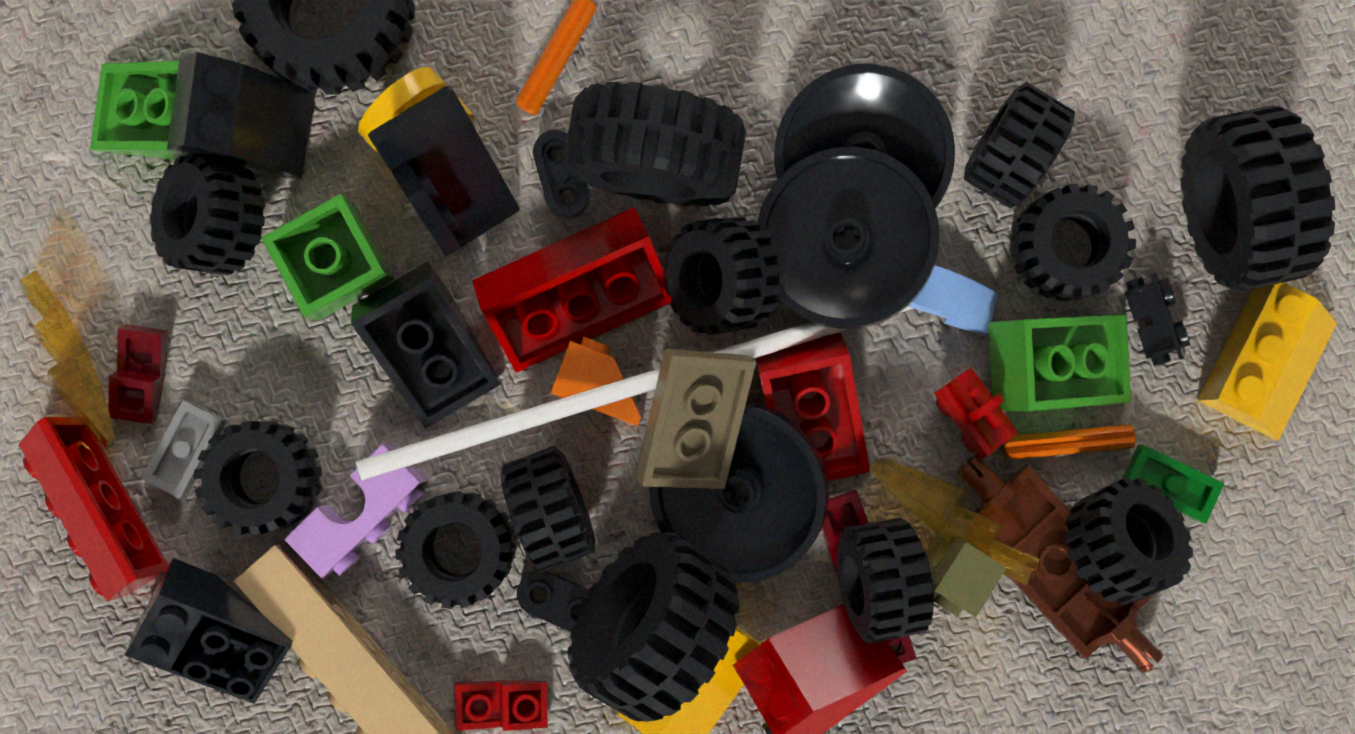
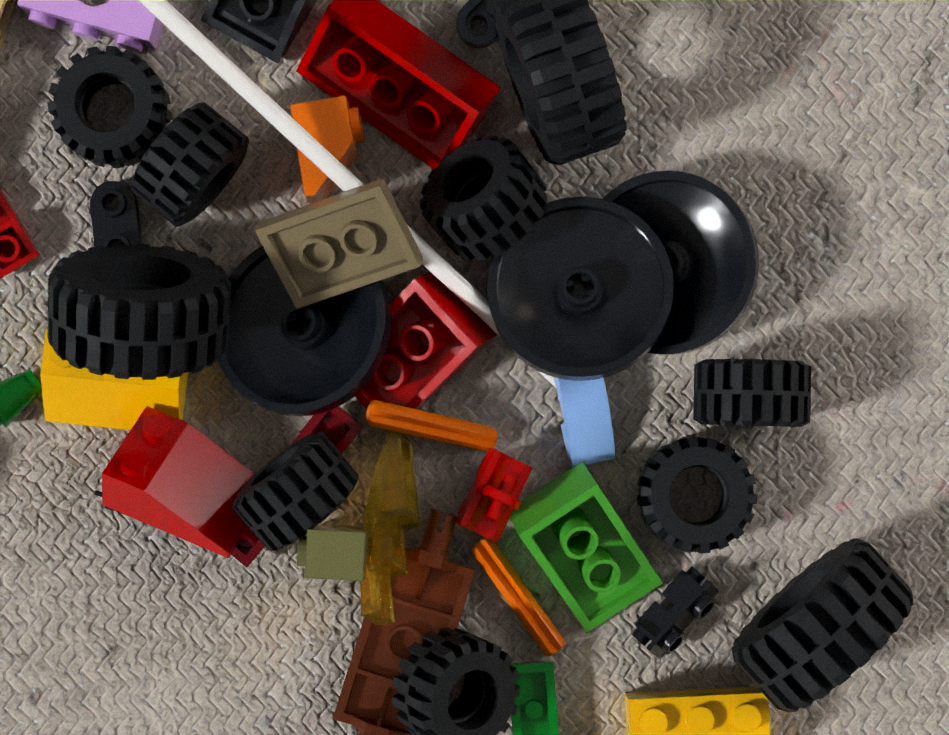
camera: 60 degrees right, 0 degrees up
none -> orange axle [366,400,498,452]

